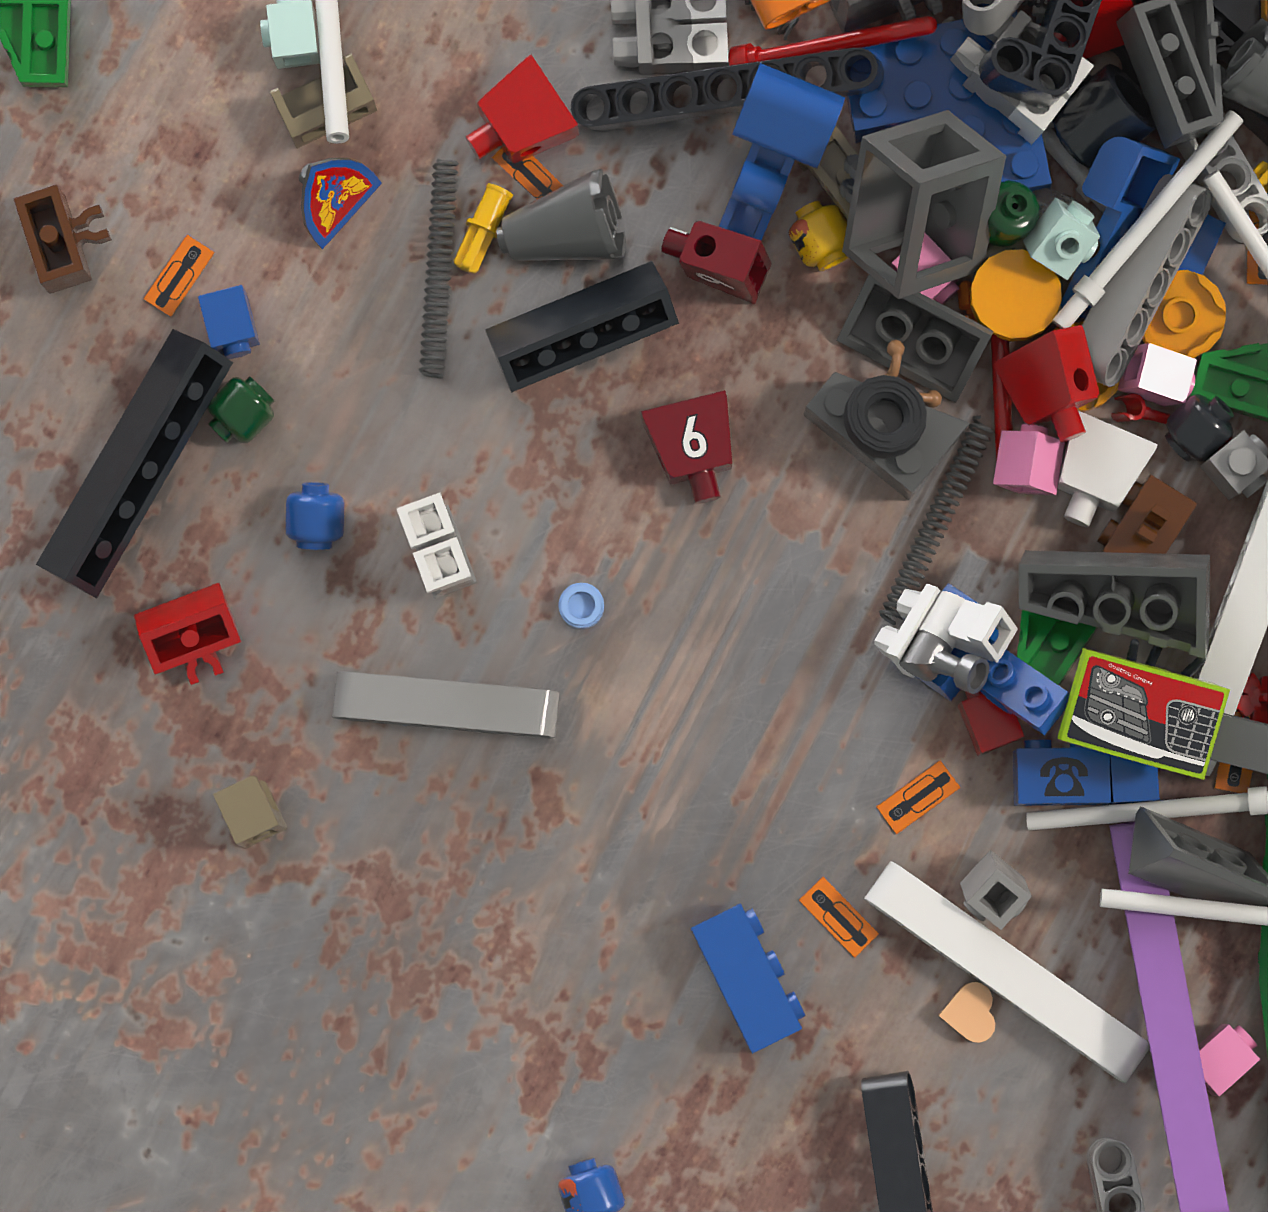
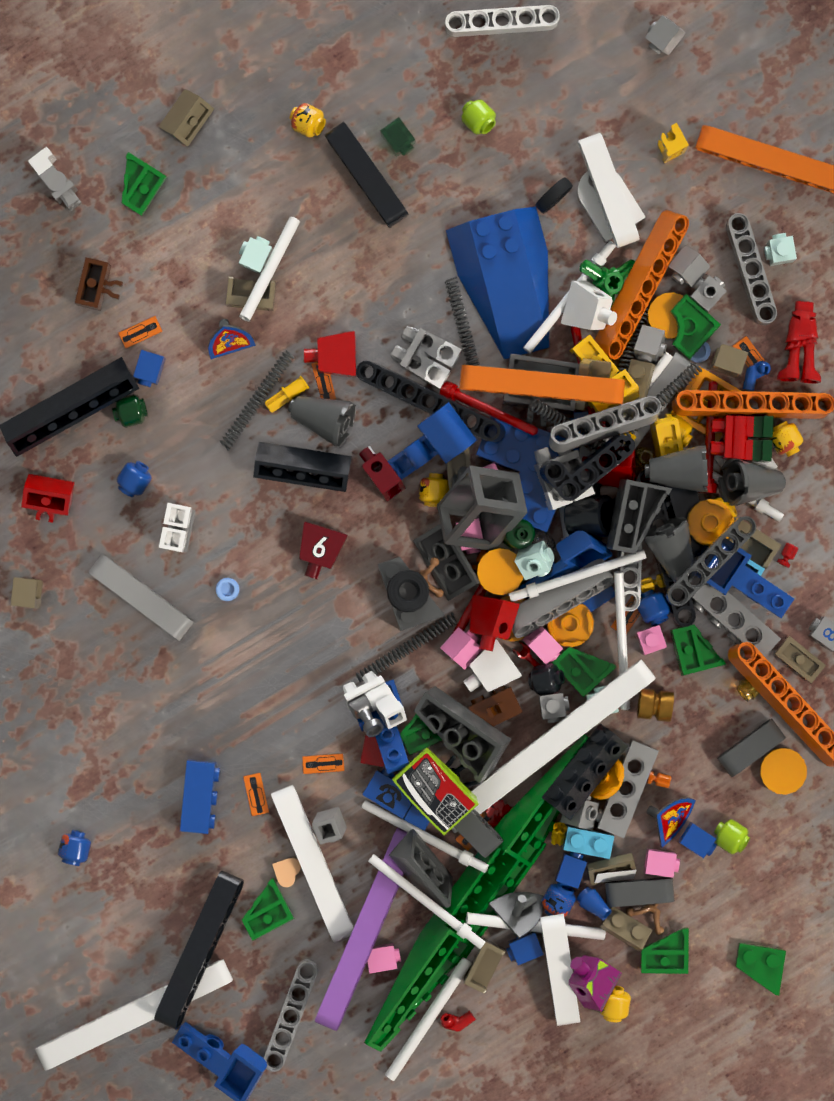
camera: 30 degrees right, 5 degrees up
none -> green wing [242,879,295,941]

